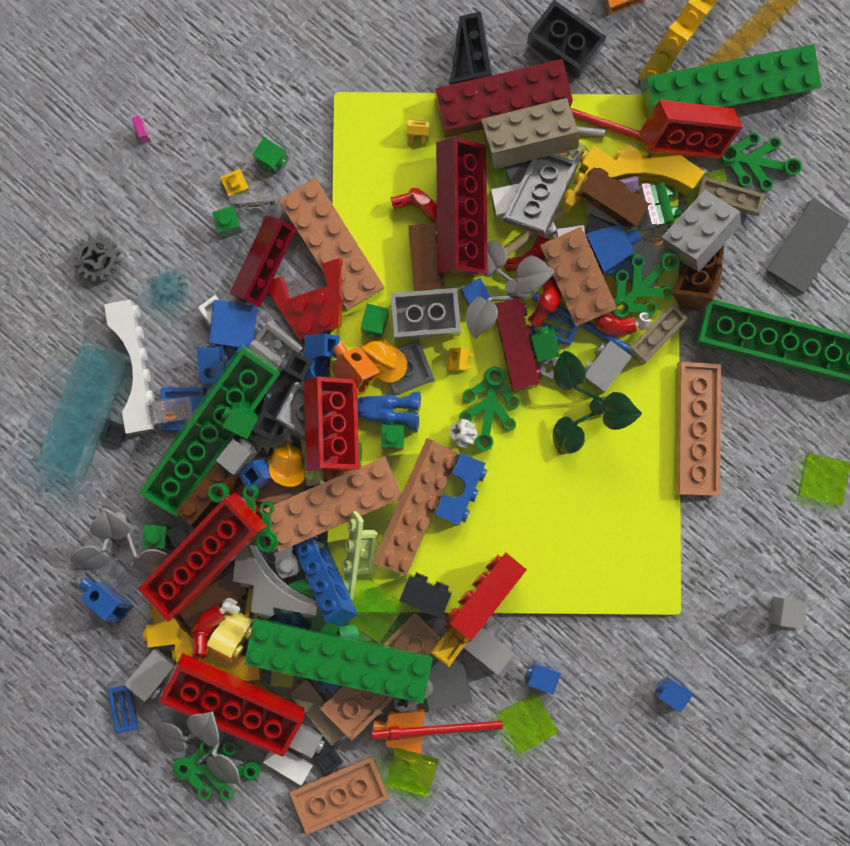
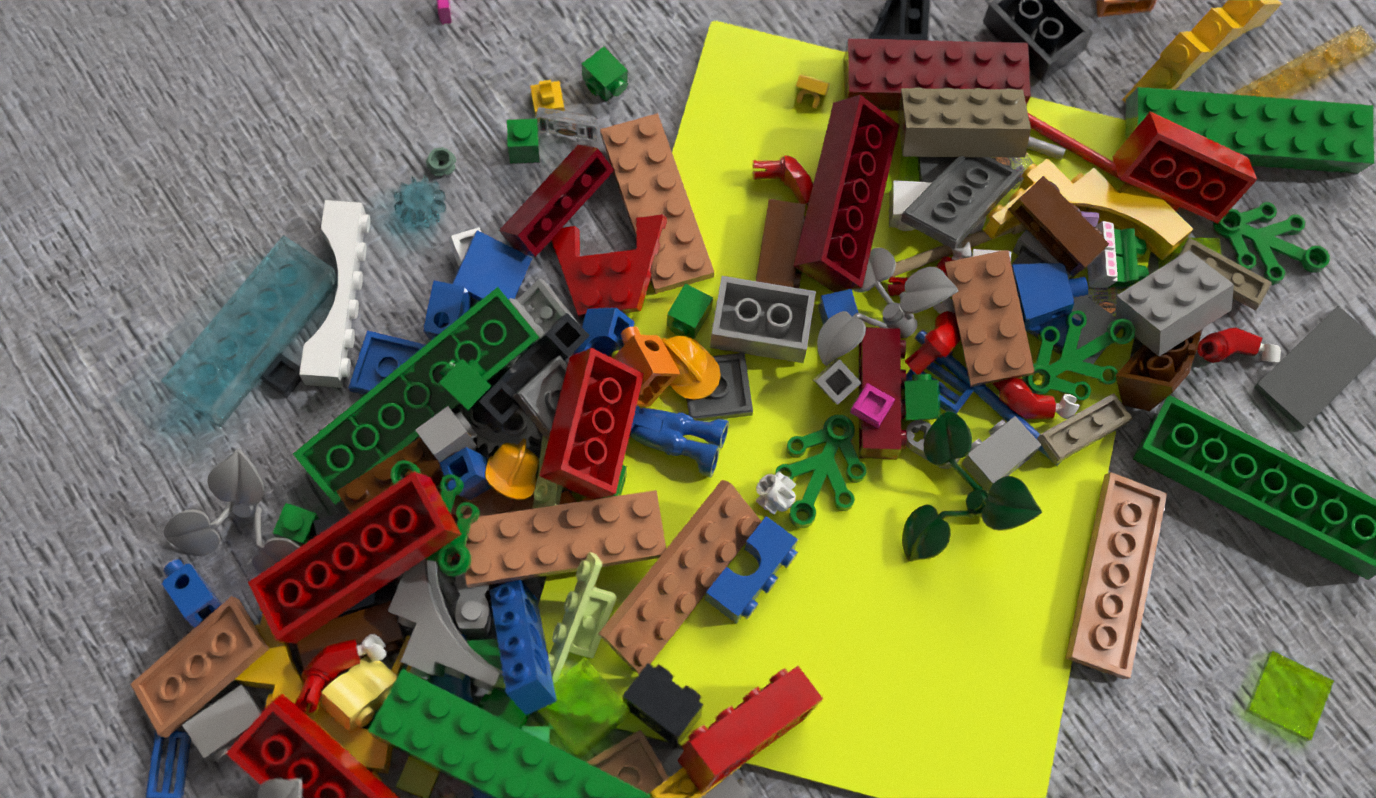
camera: 10 degrees right, 15 degrees down
dark grey gear [72,234,122,283] -> none
clear tile [145,397,192,425] -> none
green brick [381,425,405,449] -> none
yellow tile [447,347,474,371] -> none
none -> nougat plate [131,596,269,738]
none -> sand green plate [426,147,456,177]
none -> light grey brick [813,358,861,405]
none -> dark pink tile [850,383,895,428]
none -> red arm [1197,327,1281,363]

